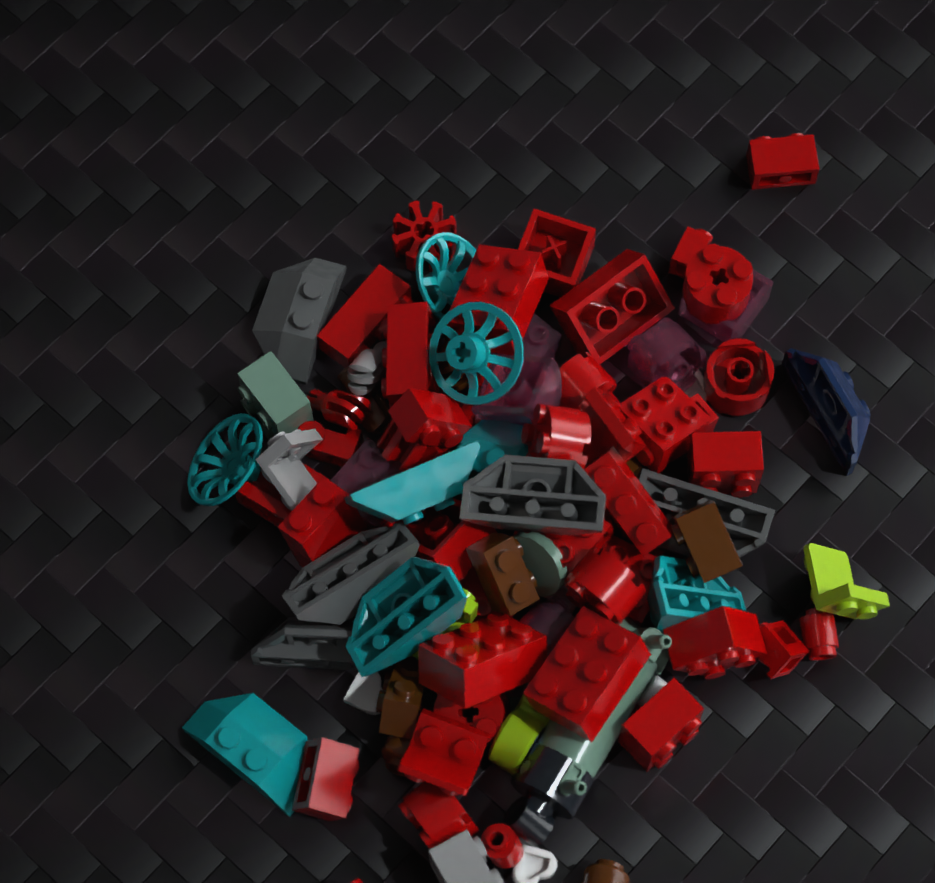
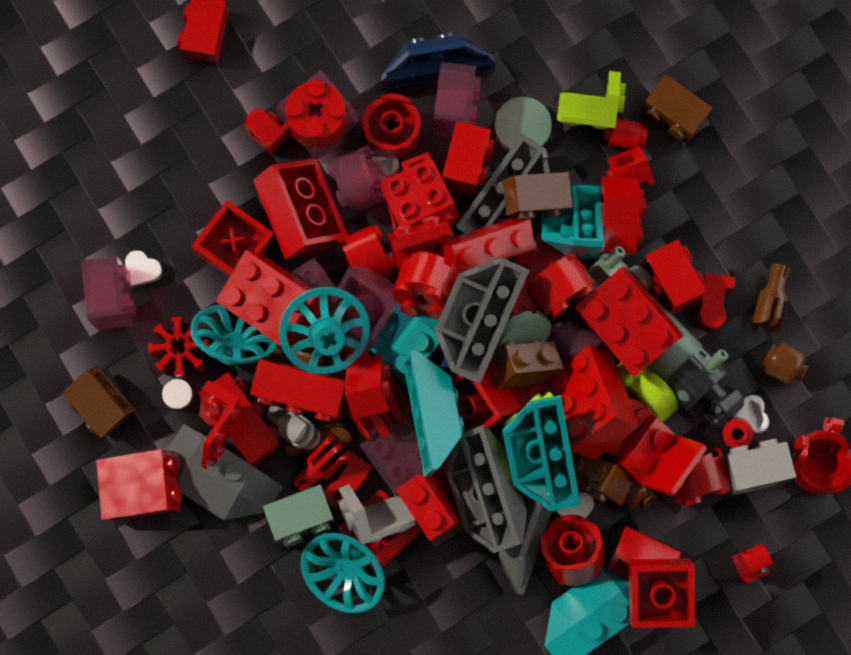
camera: 75 degrees left, 10 degrees up
none -> reddish brown brick [62,366,136,438]
none -> clear pink brick [81,256,136,330]
none -> brick [96,449,182,521]
none -> white tile [125,251,162,287]
none -> white tile [162,379,193,410]
none -> red bracket [199,380,241,470]
none -> clear pink brick [433,62,481,137]
none -> sand green tile [494,97,552,150]
none -> red brick [541,515,605,586]
none -> red brick [628,558,695,628]
none -> reddish brown brick [642,74,713,143]
none -> red leg [697,273,736,332]
none -> reddish brown arm [753,264,790,333]

